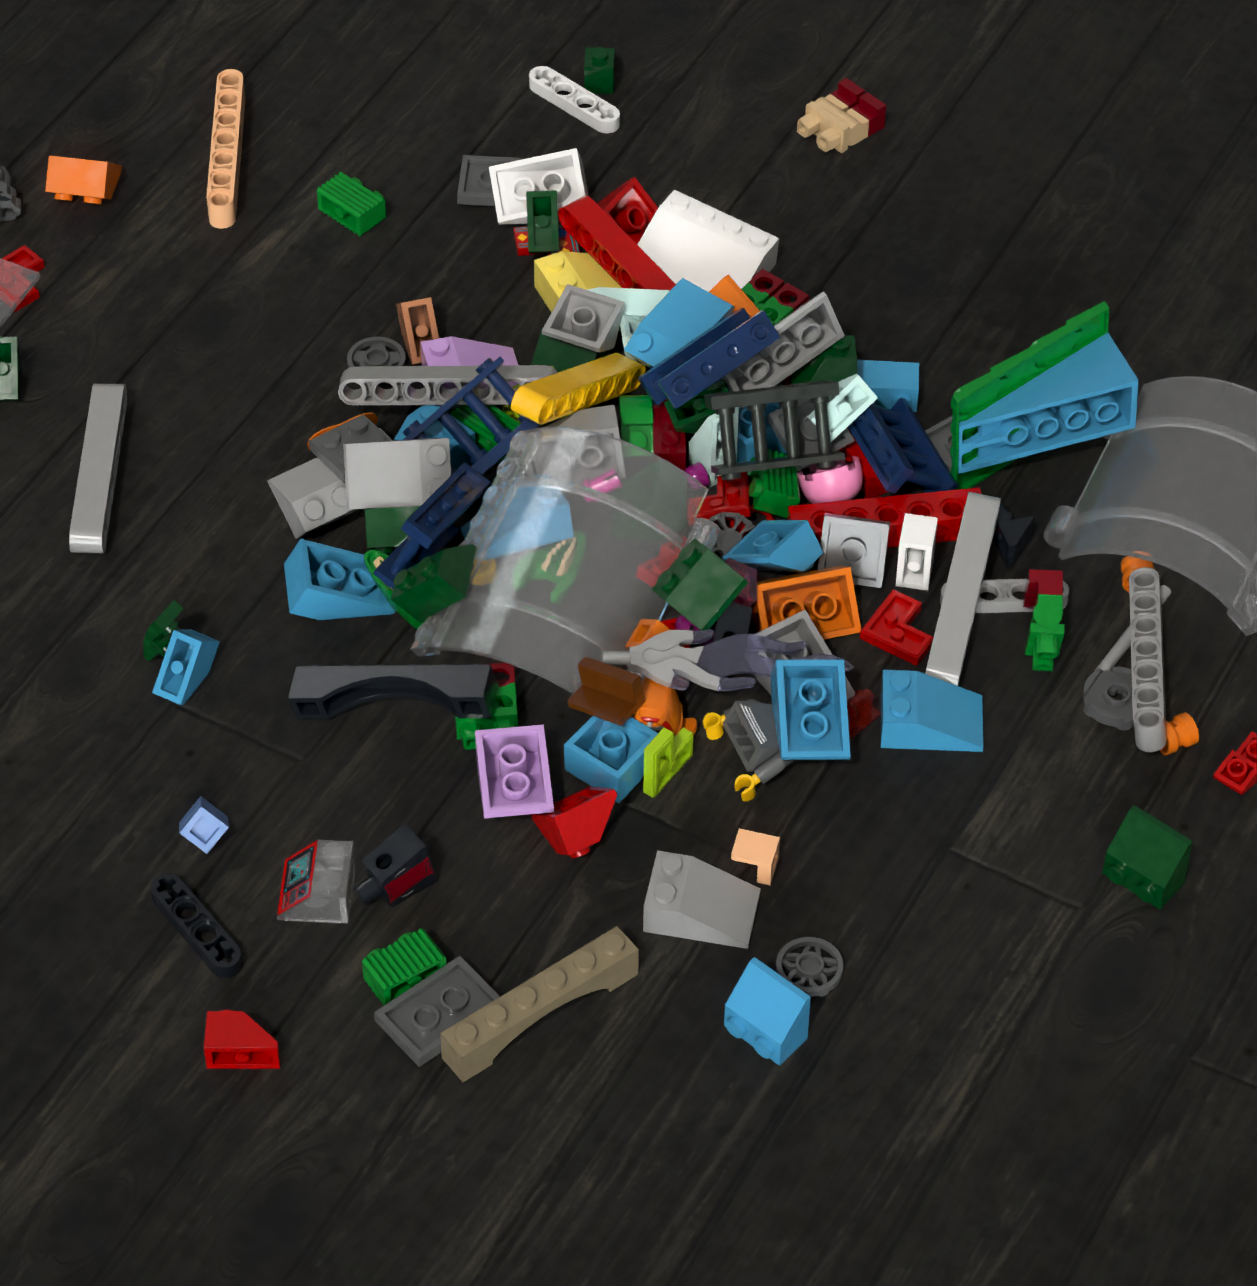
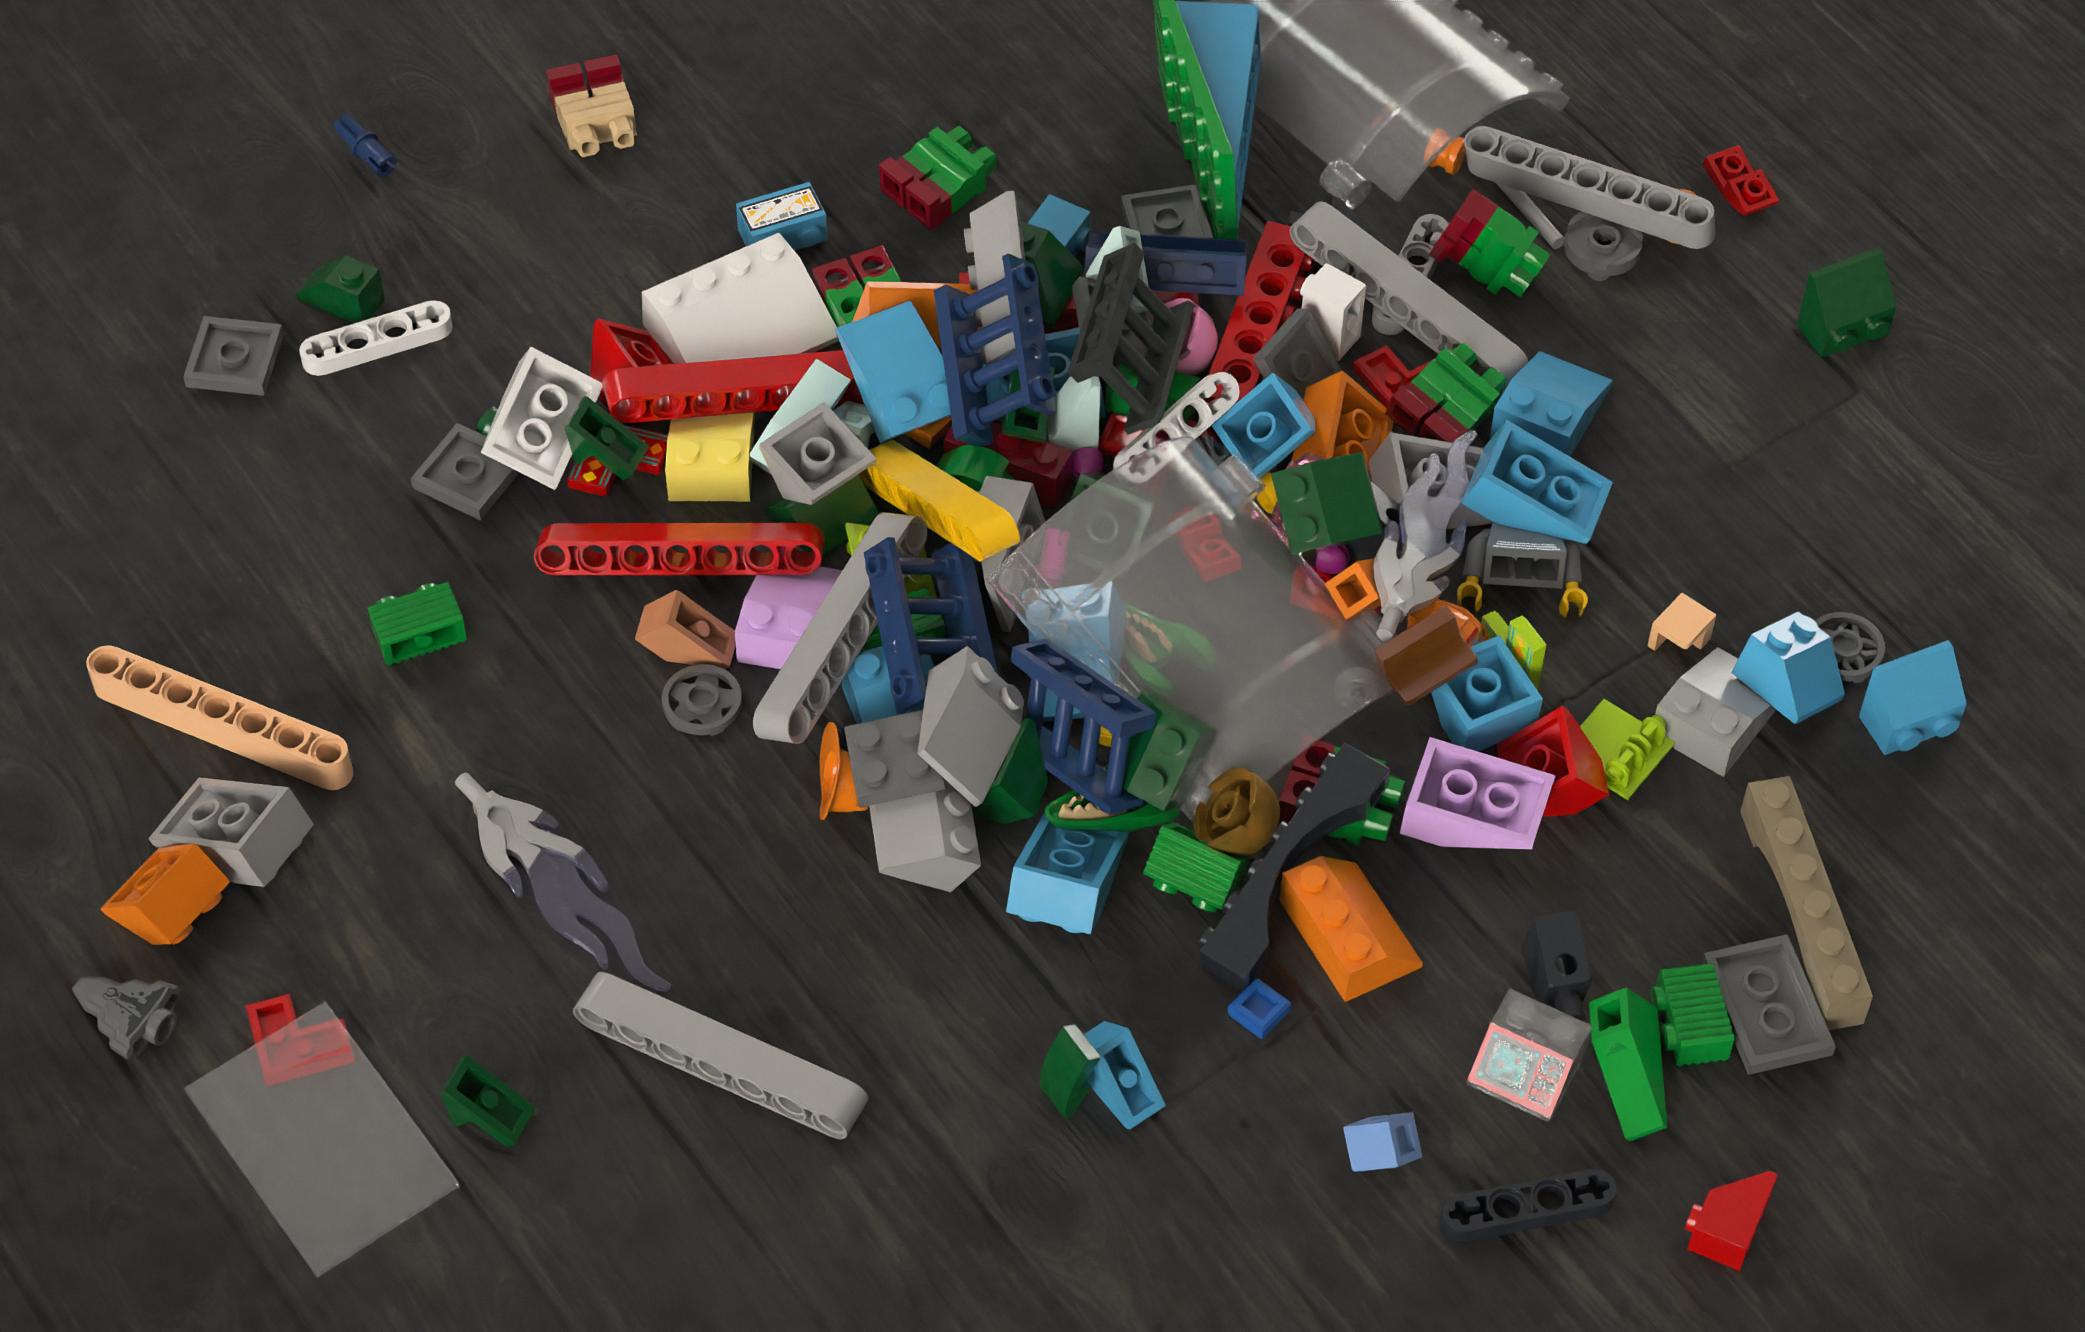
camera: 65 degrees left, 5 degrees up
none -> light grey slope [148,777,314,887]
none -> dark grey plate [183,316,284,396]
none -> dark blue axle [333,113,397,177]
none -> clear purple piece [455,772,671,992]
none -> red beam [534,523,825,575]
none -> brick [736,182,827,250]
none -> hips [879,126,996,231]
none -> white beam [1113,372,1240,485]
none -> green brick [1143,822,1251,912]
none -> pearl gold cylinder [1193,767,1280,857]
none -> blue tile [1228,977,1291,1039]
none -> orange slope [1280,856,1423,1002]
none -> green hips [1385,343,1507,444]
none -> lime hinge [1580,699,1675,800]
none -> green slope [1589,987,1667,1142]
none -> dark azure slope [1731,612,1845,724]

